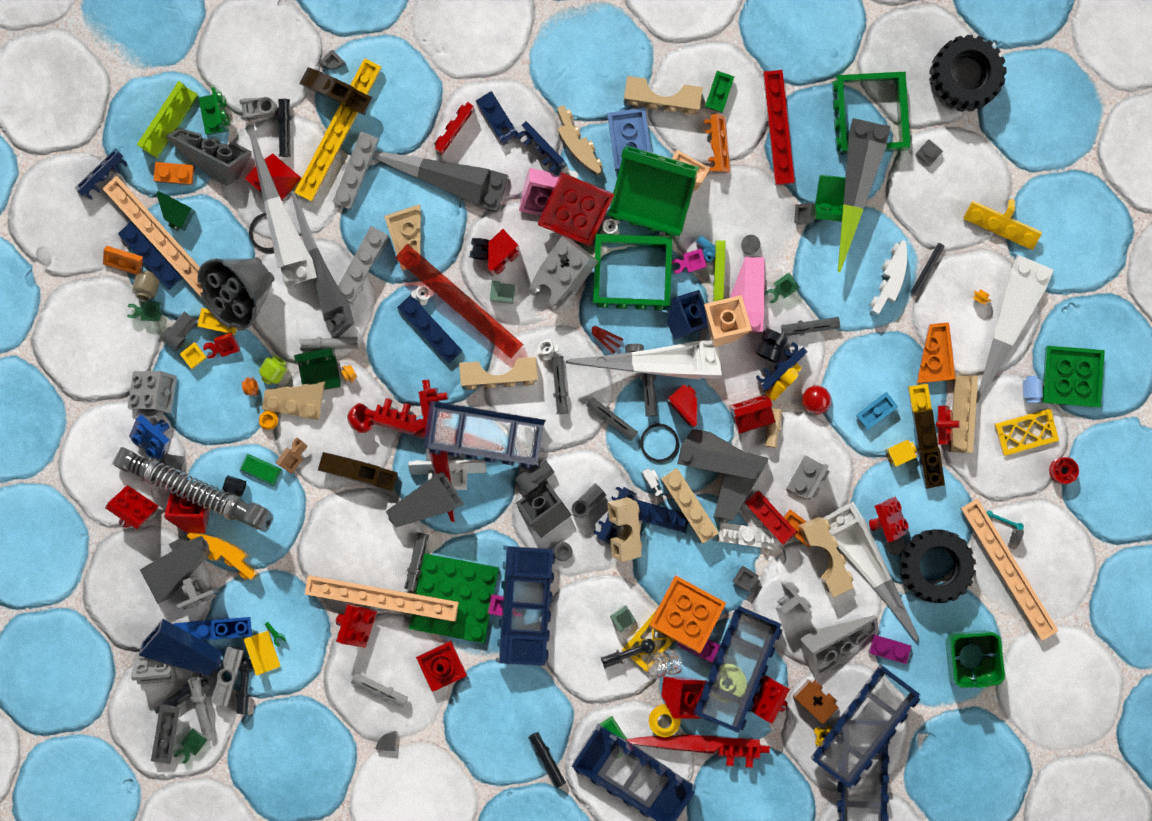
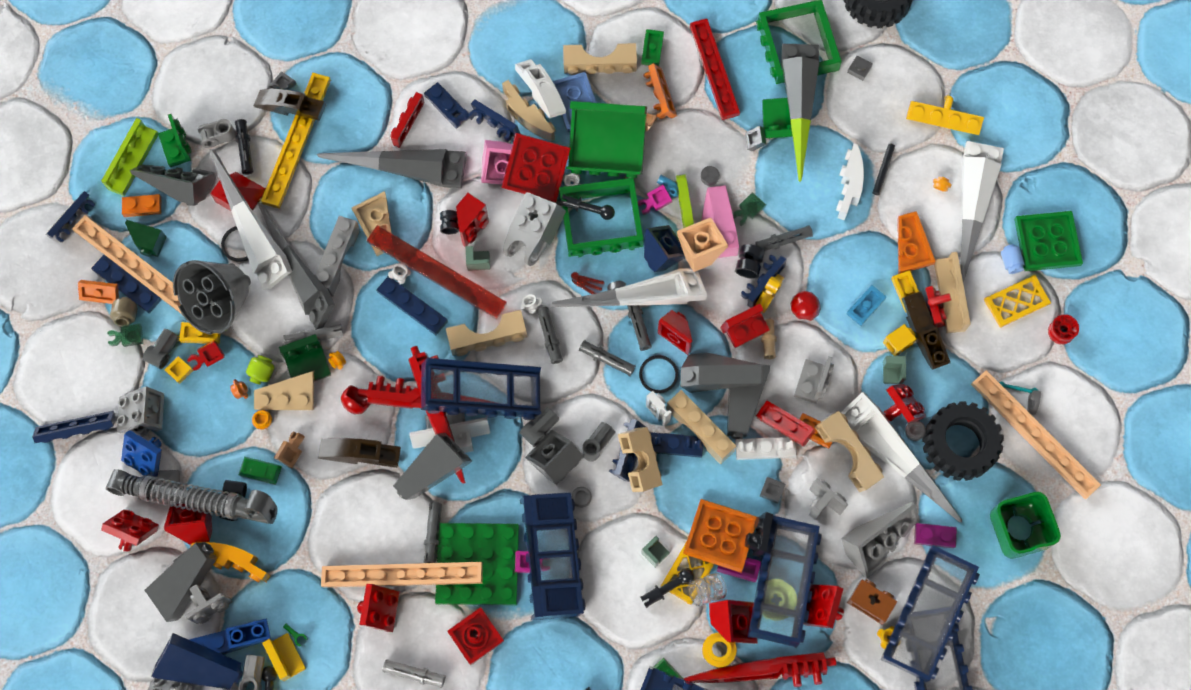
camera: 10 degrees left, 15 degrees down
light grey plate [332,131,380,210] -> none
none -> dark blue plate [32,411,116,443]
none -> white slope [515,59,566,118]
none -> black pin [560,194,615,220]
none -> black hinge [744,512,773,557]
none -> sand green panel [883,356,906,384]

